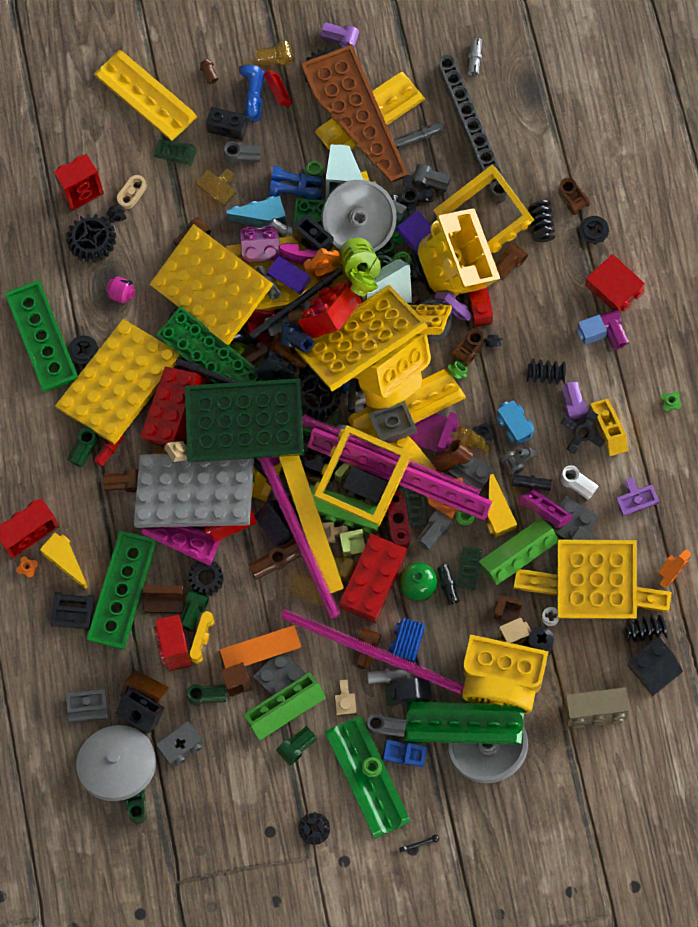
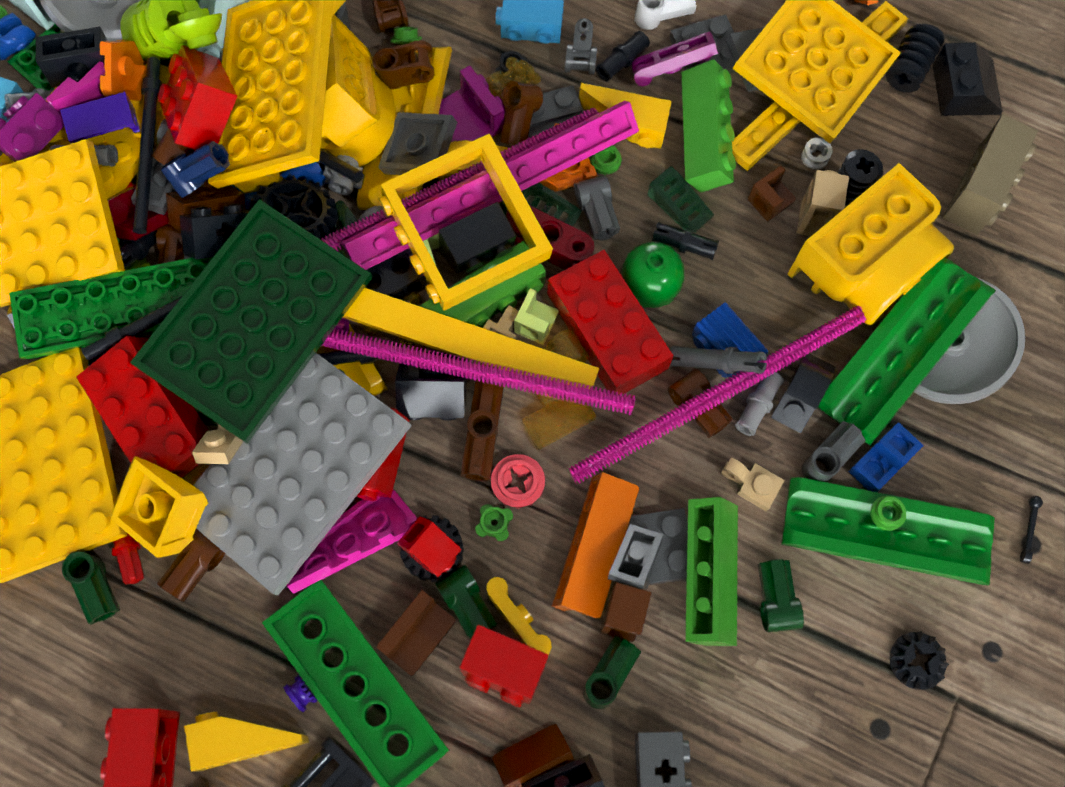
camera: 60 degrees left, 0 degrees up
none -> yellow slope [111,456,209,558]
none -> dark purple bush [283,675,318,712]
none -> reddish brown piece [372,40,435,89]
none -> red brick [397,516,462,577]
none -> bright green plate [475,504,513,542]
none -> coral gear [491,454,545,509]
none -> slope [608,524,664,590]
none -> dark grey pin [670,346,767,374]

